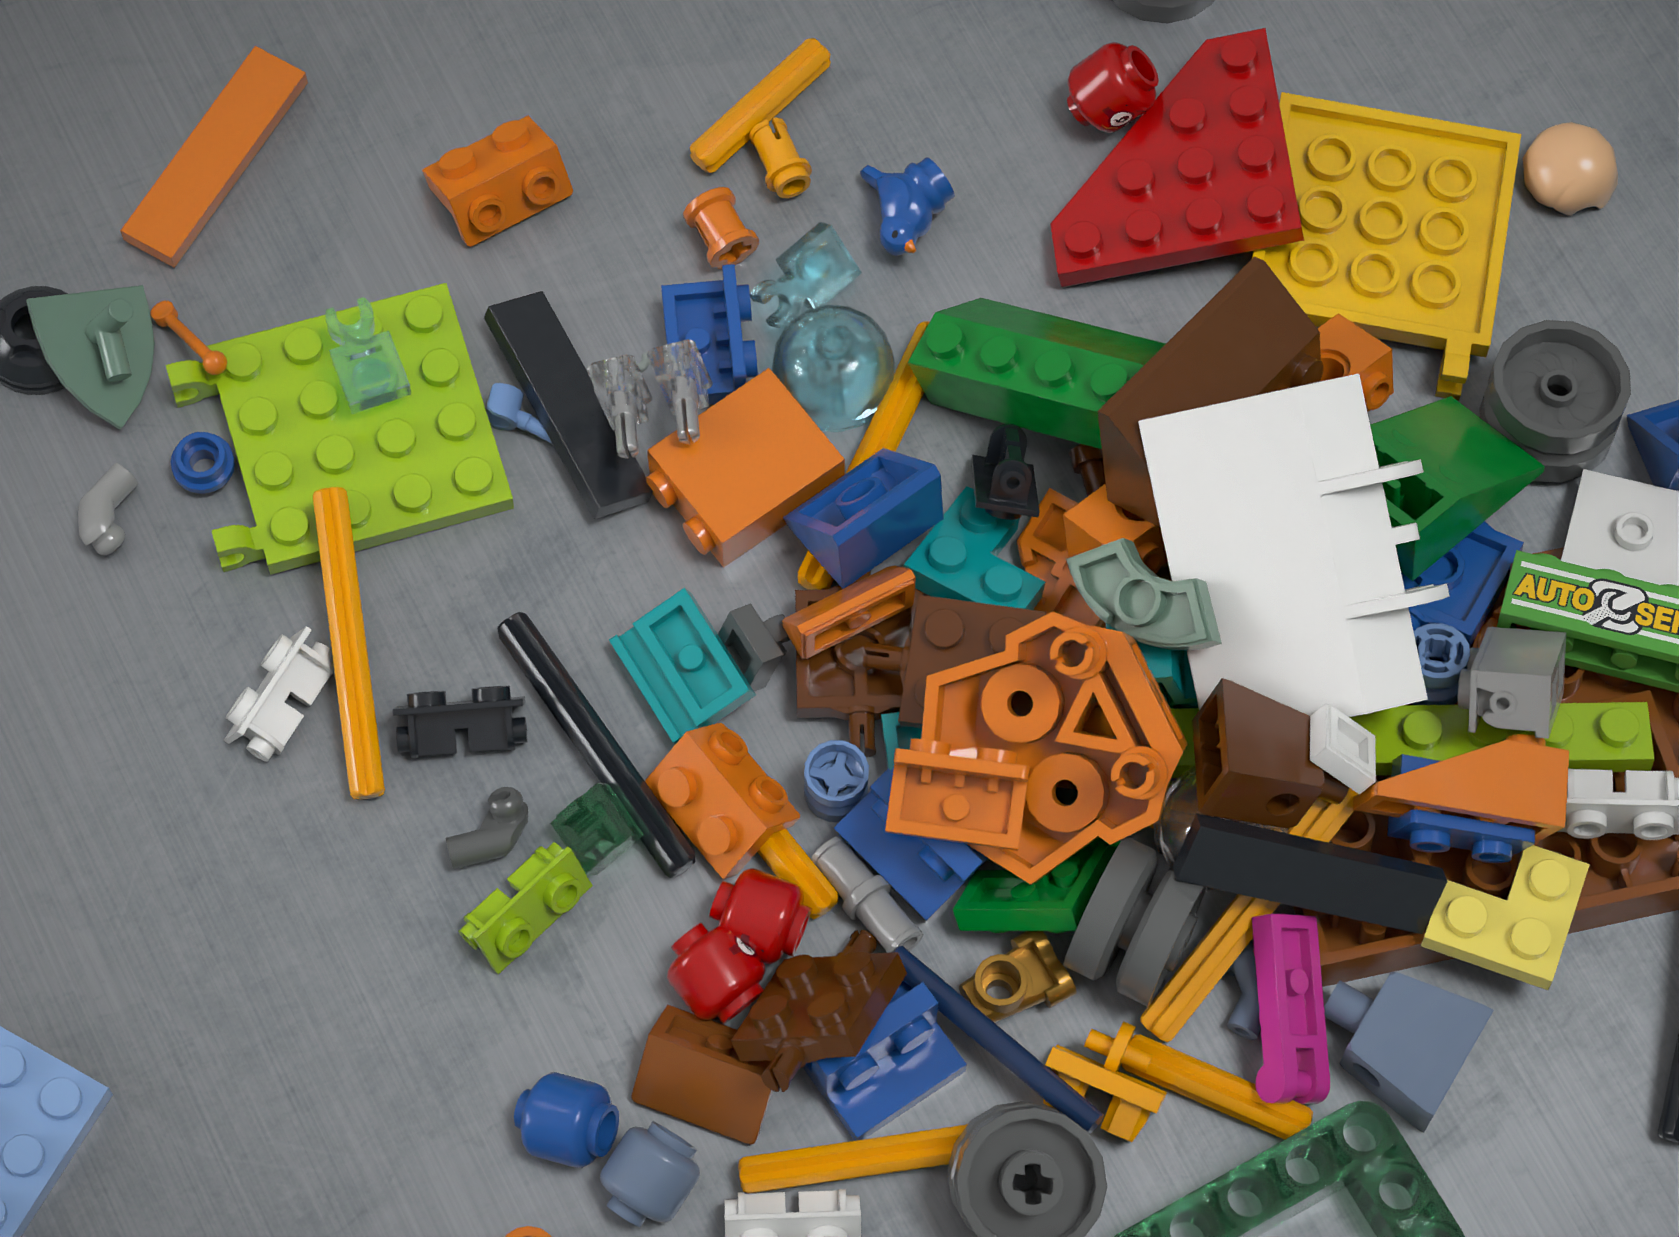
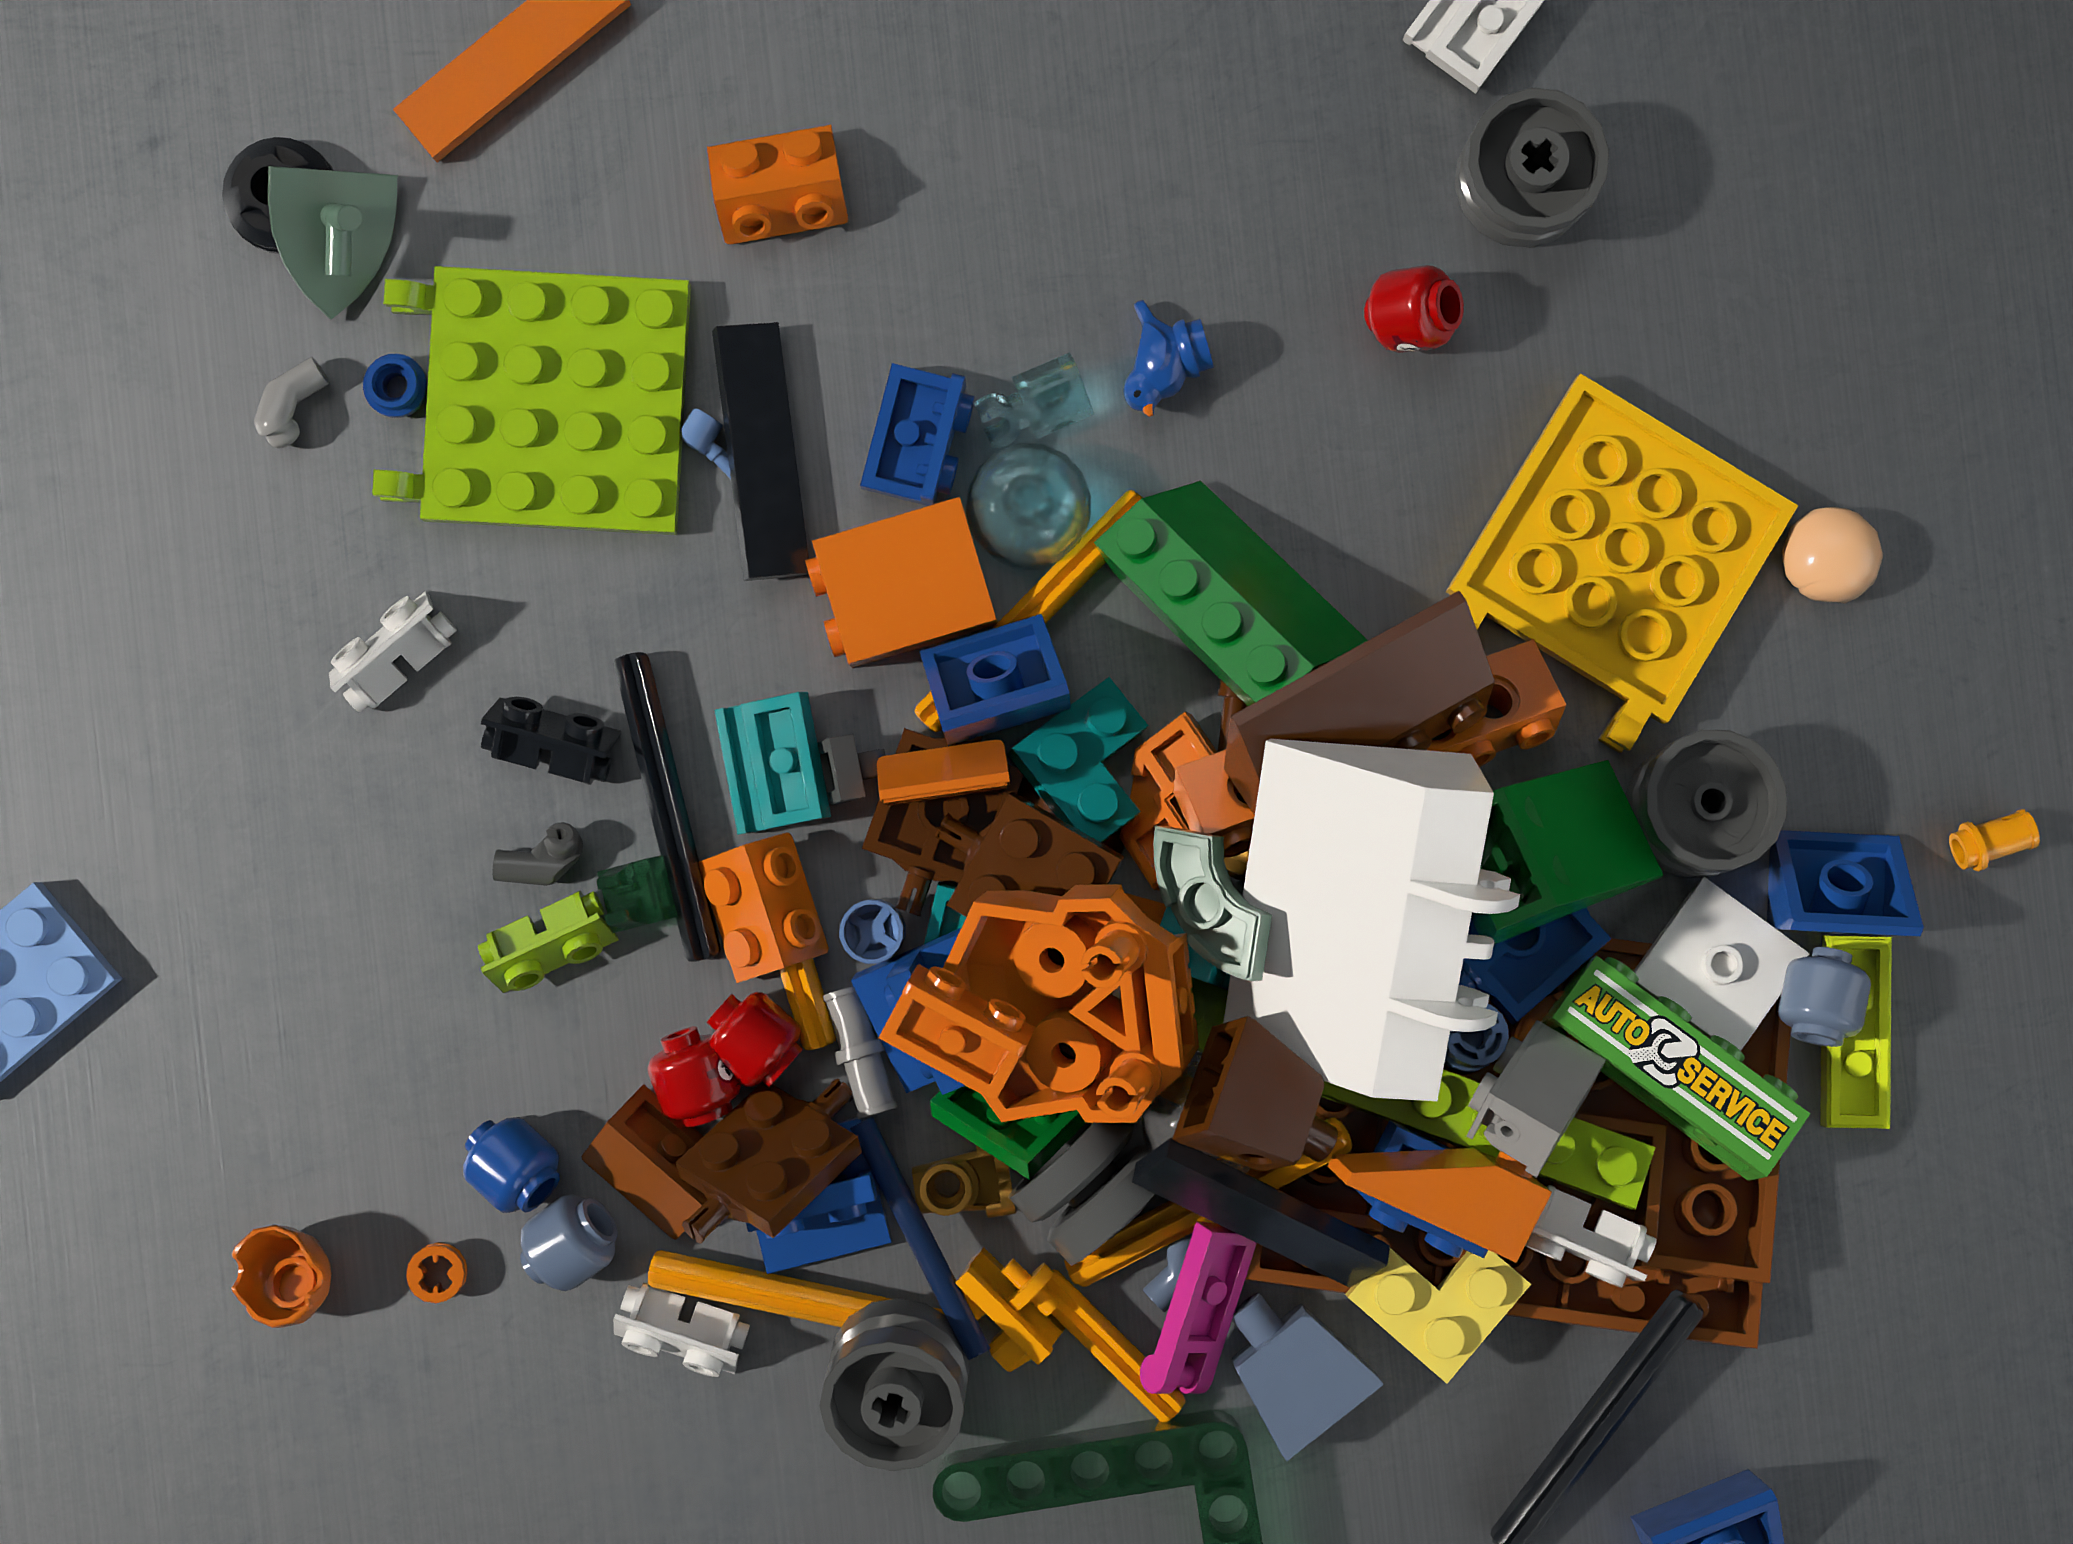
camera: 20 degrees right, 20 degrees up
orange hinge [151,300,228,375] -> none
light orange axle [313,487,385,800] -> none
clear light blue plate [325,297,411,414] -> none
clear piece [586,339,713,459] -> none
orange bush [683,187,759,269] -> none
light orange axle [690,38,831,173] -> none
light orange pin [749,117,812,198] -> none
black hinge [971,424,1040,520] -> none
red plate [1050,28,1304,287] -> none
white tile [1310,703,1376,795] -> none

